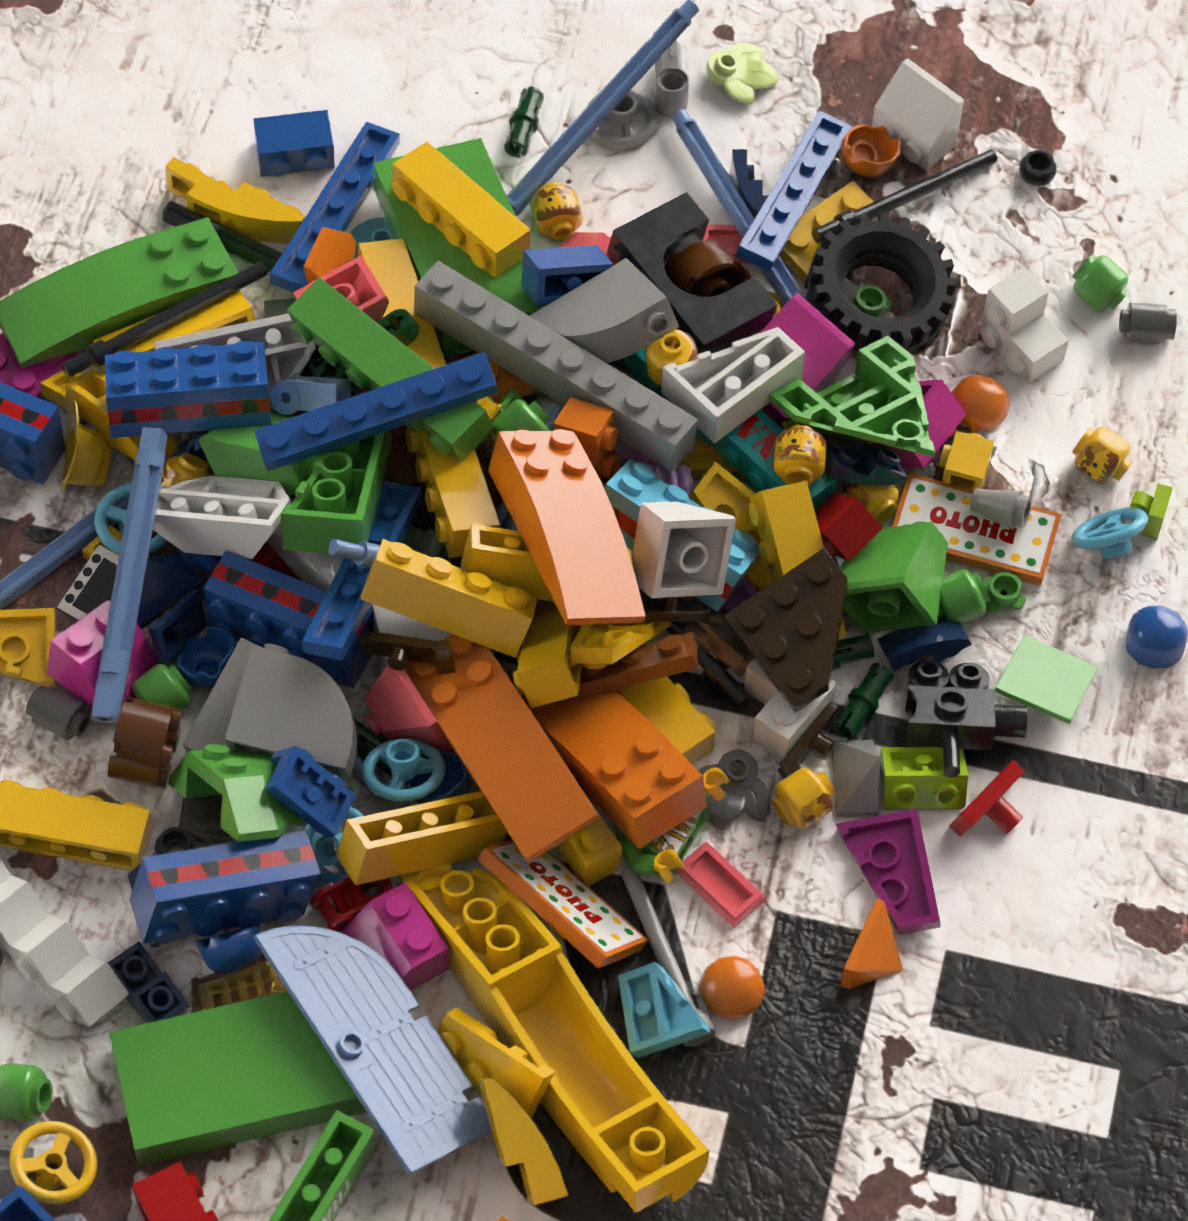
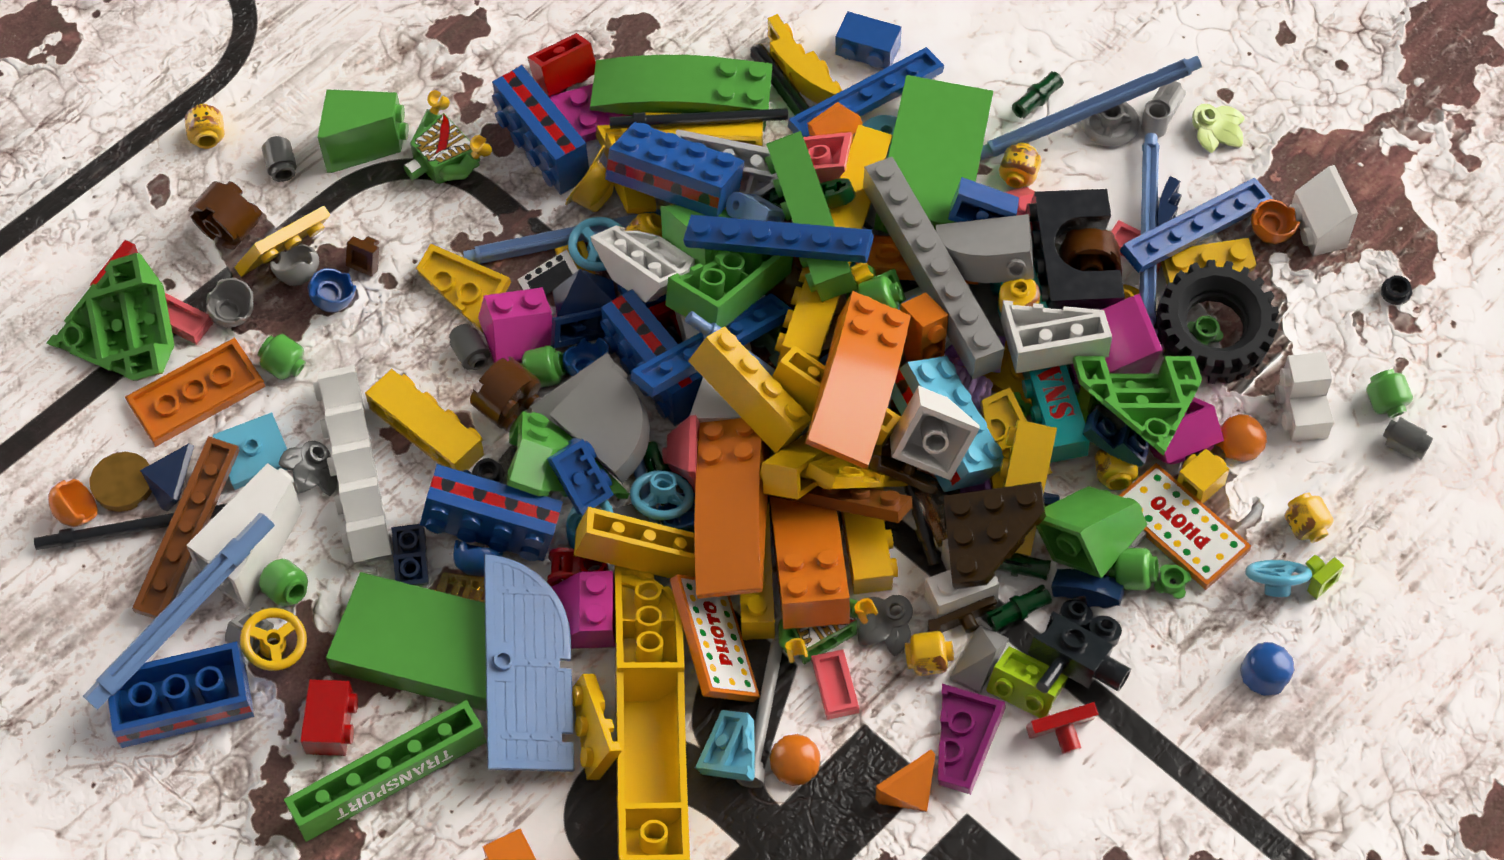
camera: 35 degrees right, 0 degrees up
medium blue piece [91,427,168,723] -> none
dark brown piece [358,631,456,675] -> none
yellow brick [392,141,531,278] -> none
yellow slope [478,1078,568,1205] -> none
yellow head [773,425,827,486] -> none
black bar [812,149,997,243] -> none
red brick [815,492,883,561] -> none
light grey cone [970,488,1032,529] -> none
piece [994,635,1099,724] -> none

